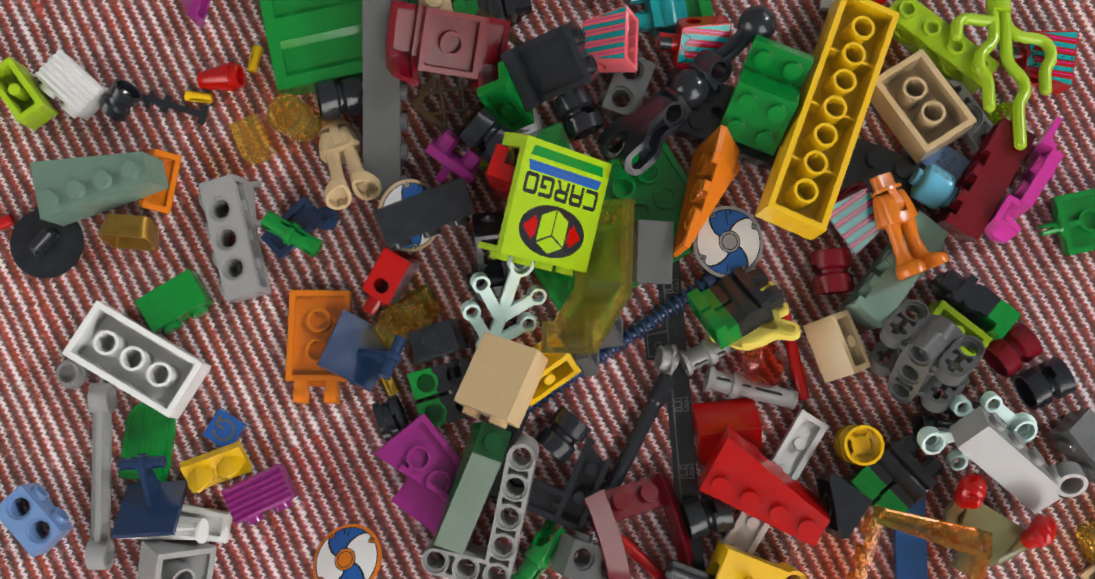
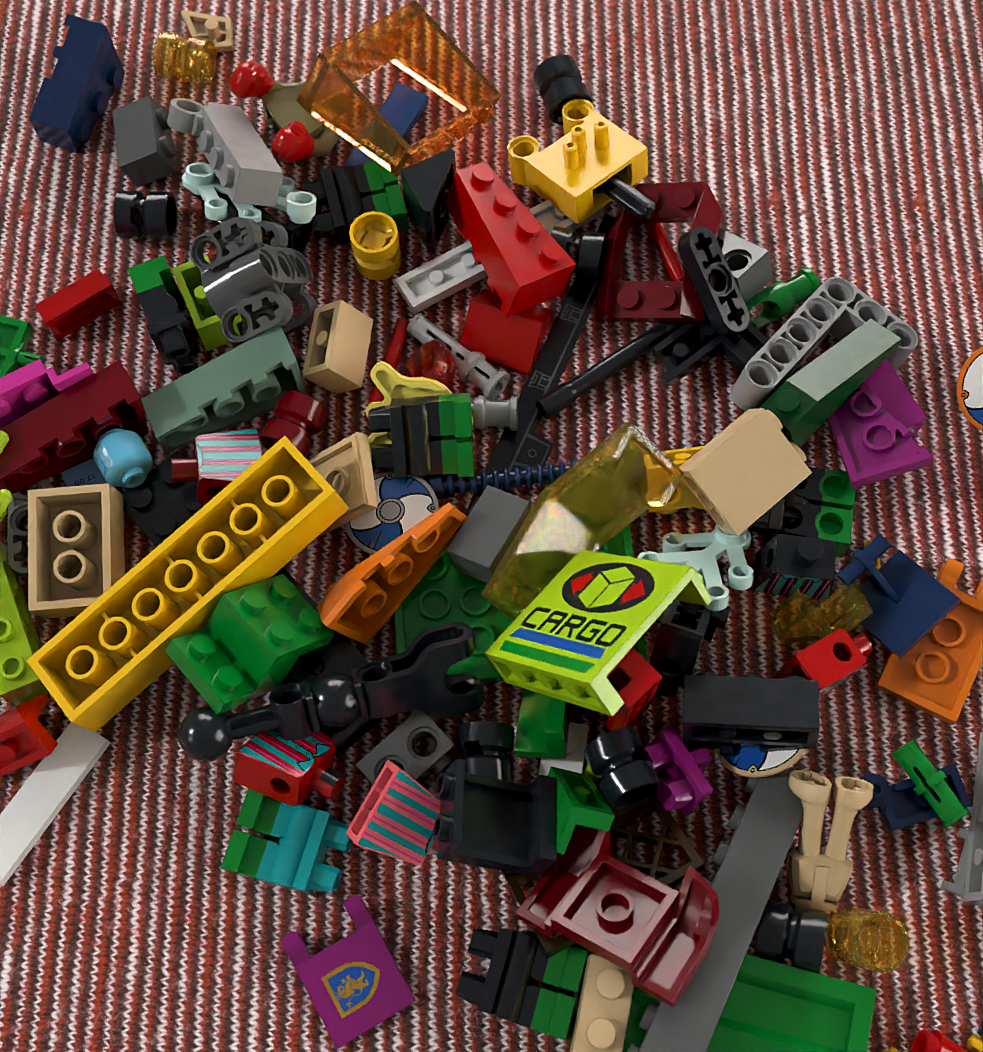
camera: 150 degrees left, 15 degrees down
clear yellow brick [228,113,277,164] -> none
black wheel [372,394,409,442] -> none
black wheel [534,405,592,464] -> none
light grey plate [654,344,679,375] -> none
orange piece [869,172,950,281] -> none
dark red wheel [983,322,1043,378] -> none
none -> red panel [35,269,122,341]
none -> tan tile [307,432,378,536]
none -> black beam [678,226,750,336]

